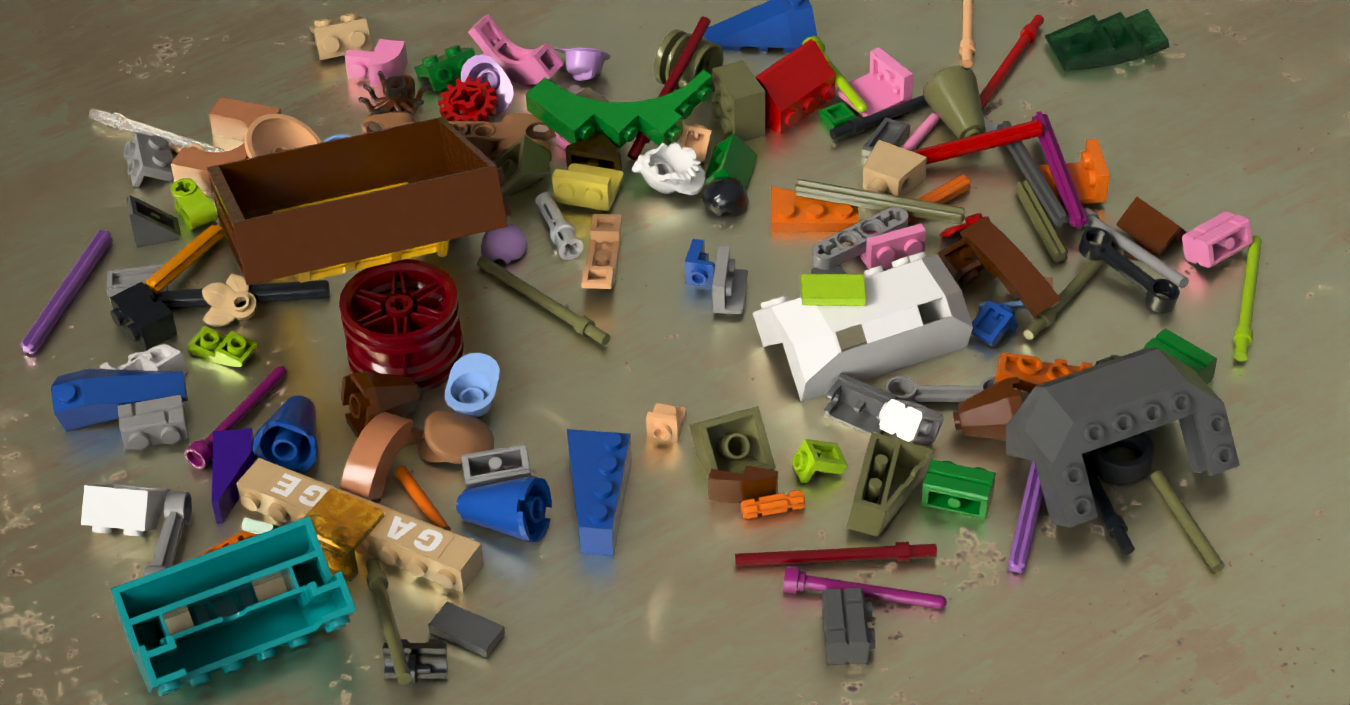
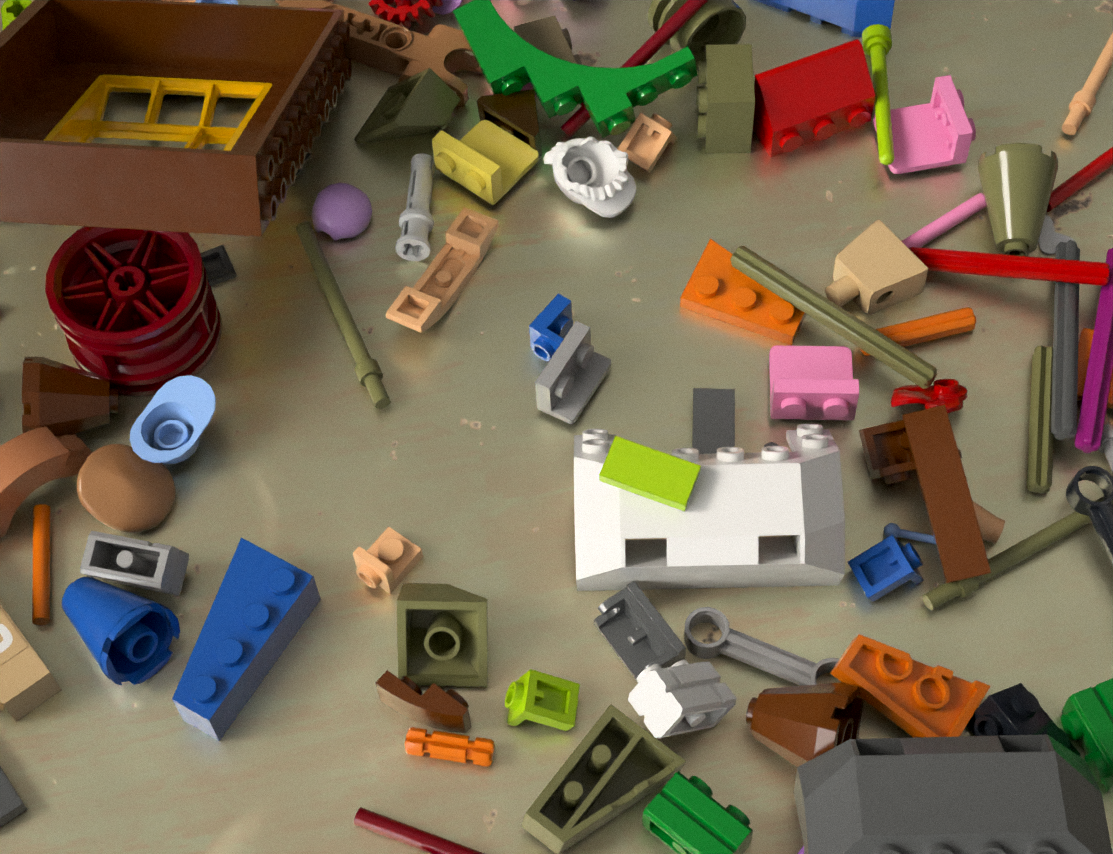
camera: 25 degrees right, 15 degrees up
black hair [702,177,749,217] -> none
green panel [704,134,757,190] -> none
light grey beam [812,207,908,270] -> none
green tile [819,102,857,129] -> none
black bar [830,95,928,140] -> none
dark grey tile [861,117,911,158] -> none

